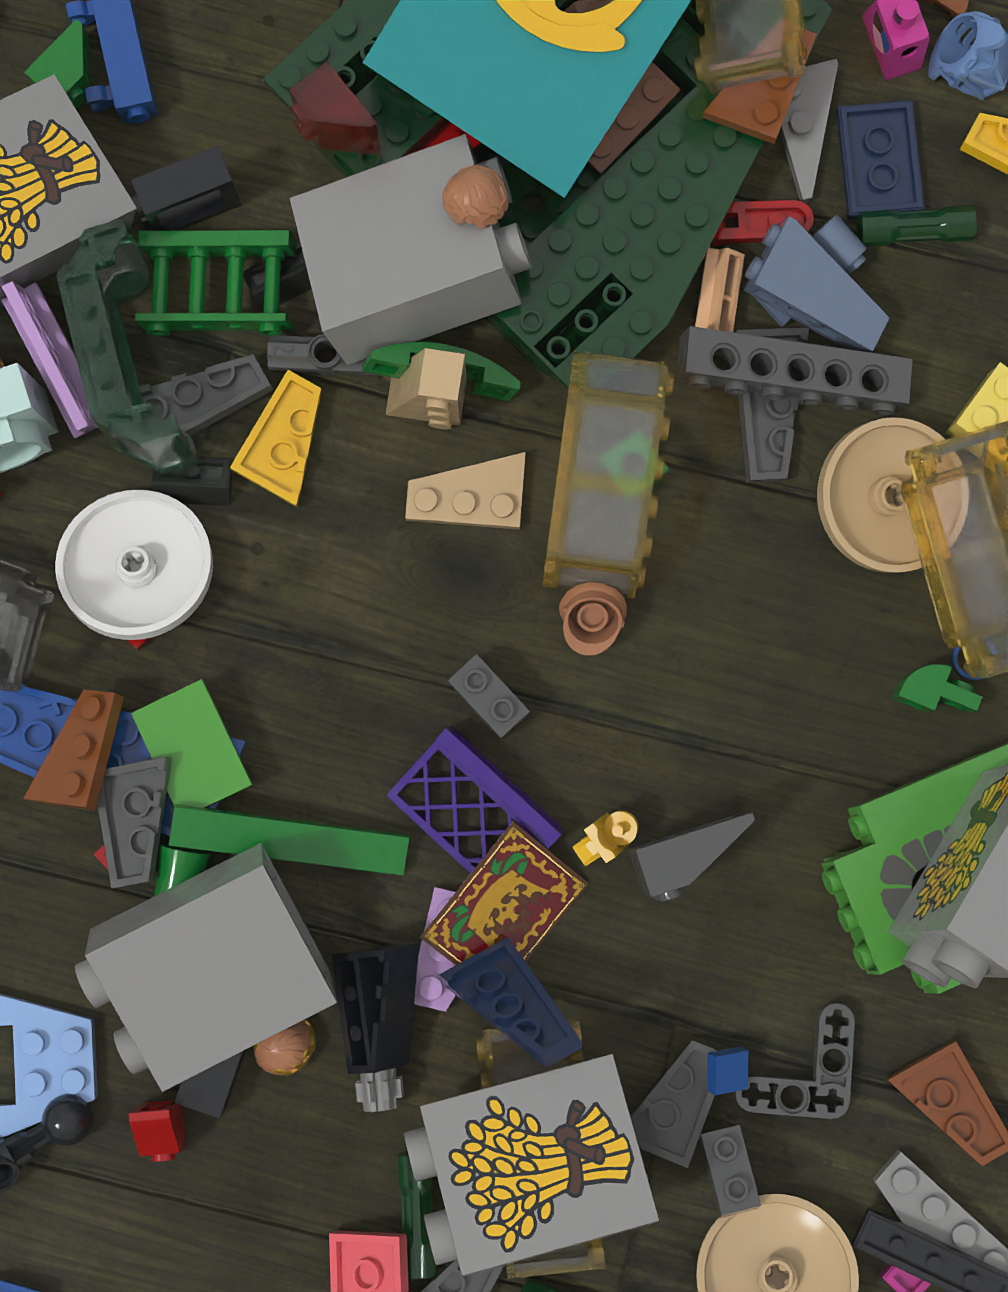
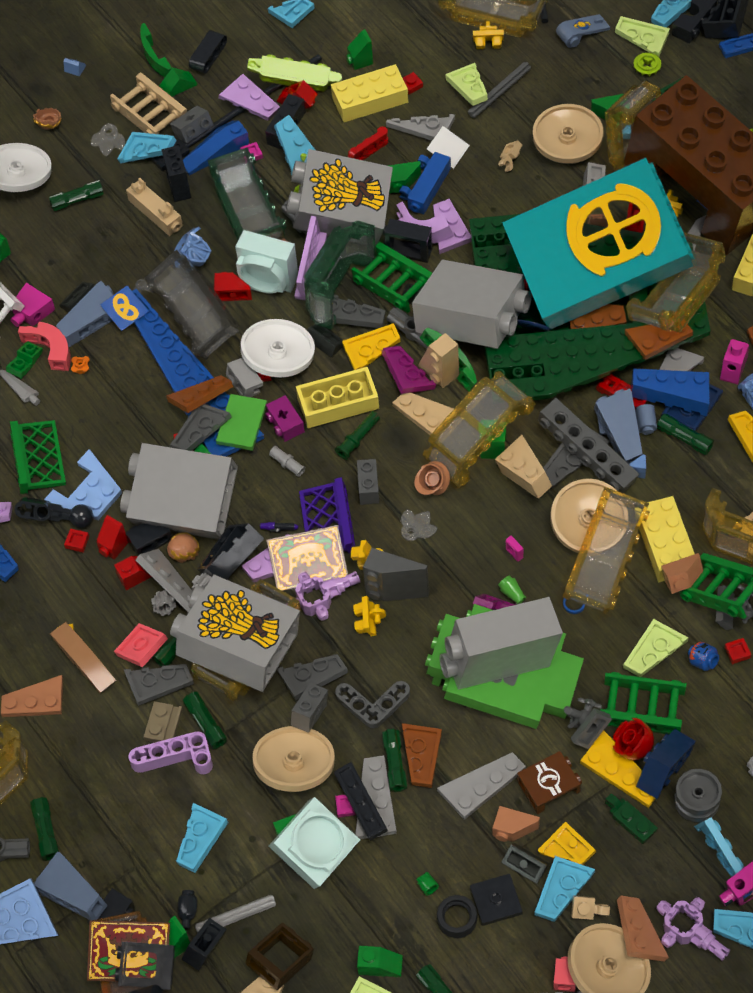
camera: 45 degrees right, 25 degrees down
green tile [169,804,409,875] -> none
clear red slope [289,62,381,155] -> none
dark blue wing [439,937,582,1068] -> none
nougat hair [442,165,509,229] -> none
light nougat piece [695,248,745,332] -> none
blue tile [707,1047,748,1095] -> none
green brick [891,664,983,713] -> none
none -> red plate [64,529,89,552]
none -> red slope [114,556,152,590]
none -> light grey wing [136,549,193,613]
none -> light grey gear [151,590,176,616]
none -> light grey hinge [226,358,263,397]
none -> piece [260,522,298,533]
none -> magenta brick [265,395,305,442]
none -> light grey pin [269,446,306,477]
none -> lavender piece [287,571,360,621]
none -> light yellow brick [296,367,379,428]
none -> dark green pin [335,411,380,460]
none -> yellow hips [353,596,386,636]
none -> magenta wing [382,346,437,394]
none -> dark green axle [382,729,407,792]
none -> lavender arch [397,201,453,243]
none -> clear plate [401,510,437,541]
none -> lavender wing [433,199,471,254]
none -> magenta plate [473,594,516,610]
none -> tan wedge [495,435,552,499]
none -> bright green cone [498,575,526,604]
none -> dark pink tile [506,536,524,561]
none -> dark blue piece [517,320,551,332]
none -> medium blue slope [629,454,646,479]
none -> blue wedge [631,369,709,416]

